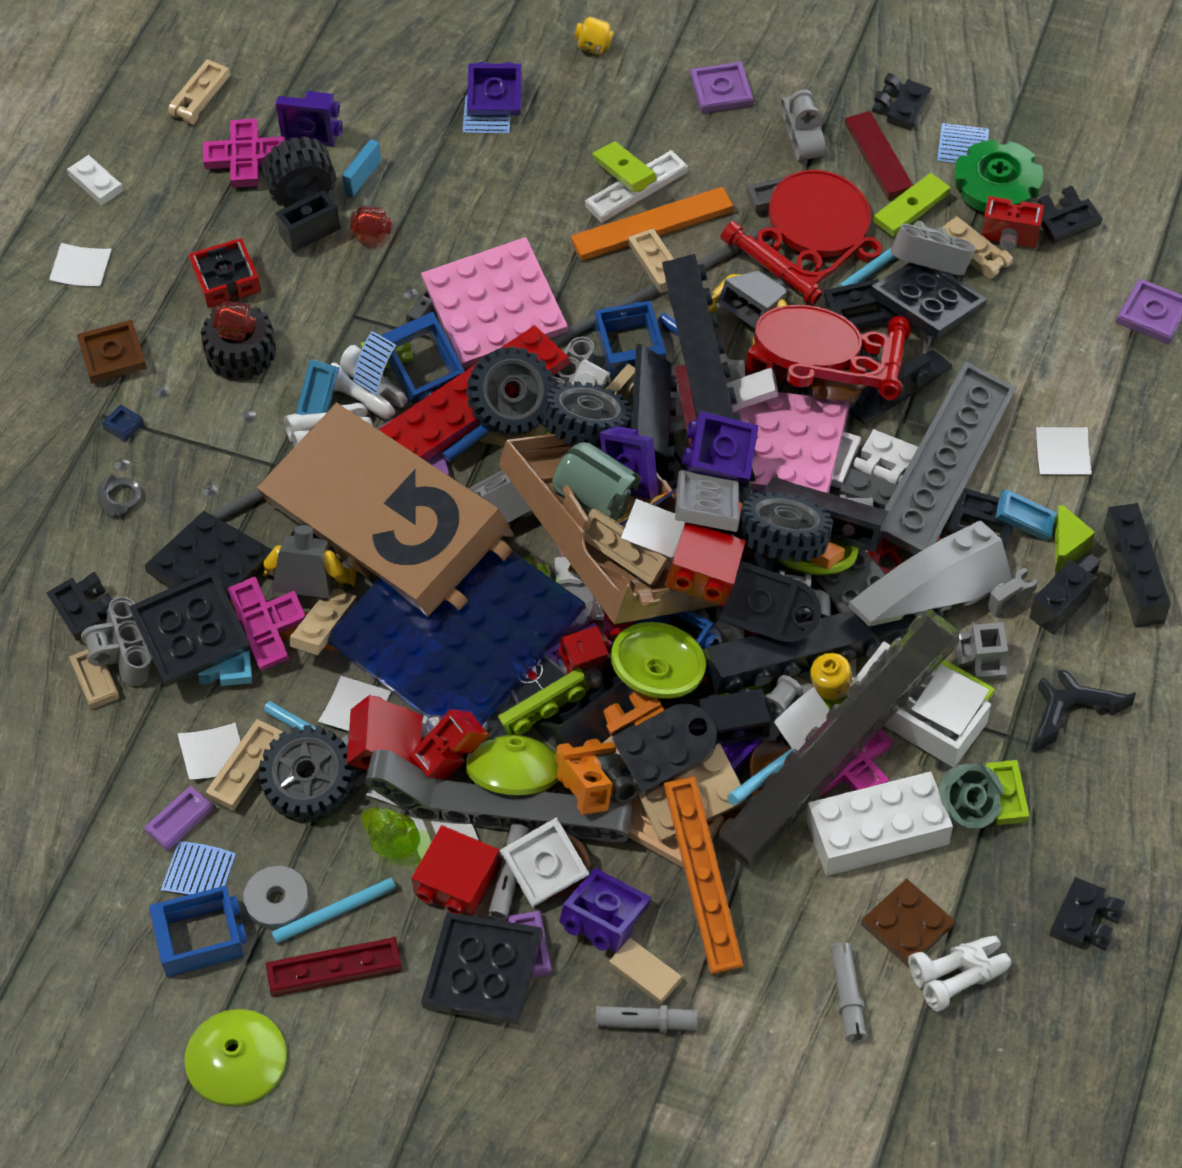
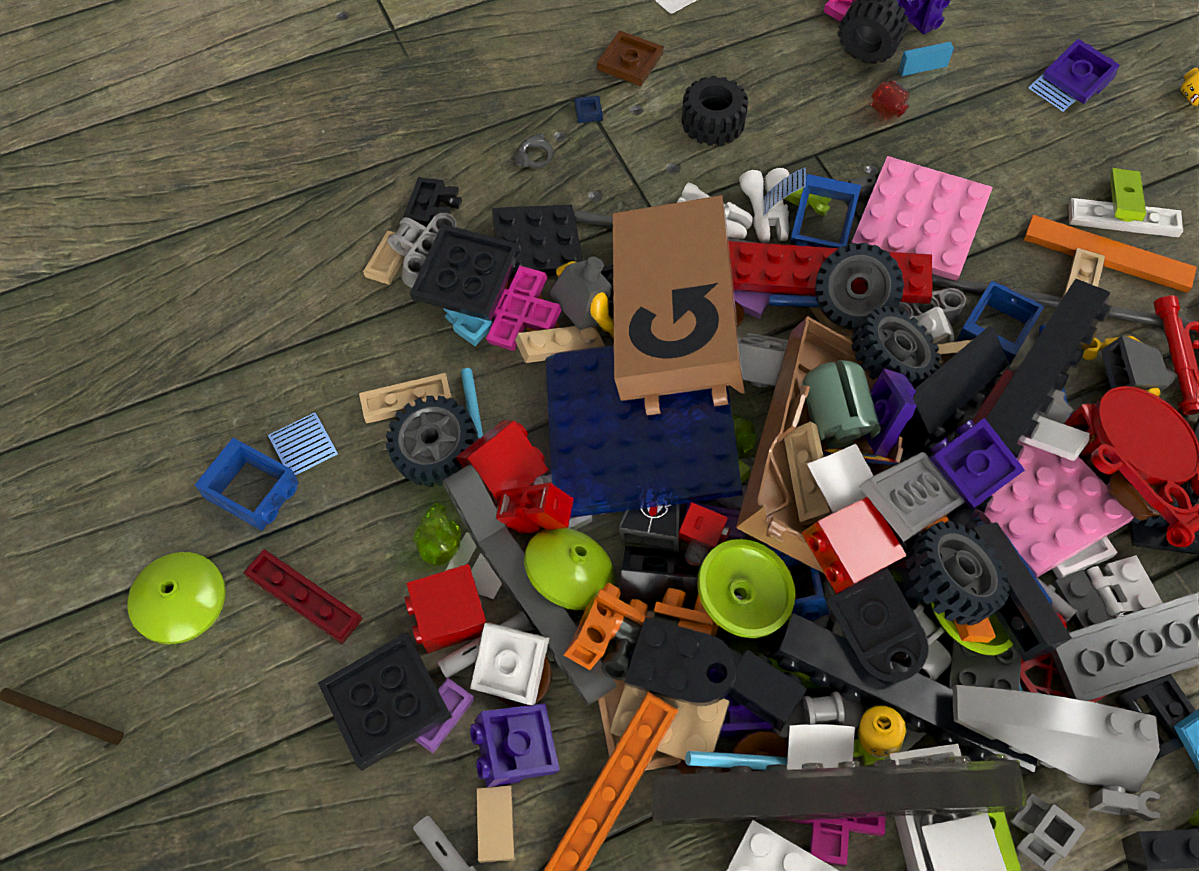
camera: 45 degrees right, 5 degrees up
medium lavender tile [144,786,214,851] -> none
white sticker [177,723,240,779] -> none
piece [188,238,261,308] -> none
clear red head [212,300,256,341] -> none
light grey tile [243,866,309,929] -> none
medium azure bar [271,877,396,944] -> none
black brick [275,190,341,252] -> none
dark azure tile [296,359,340,415] -> none
white sticker [318,676,391,731] -> none
lime tile [498,668,590,735] -> none

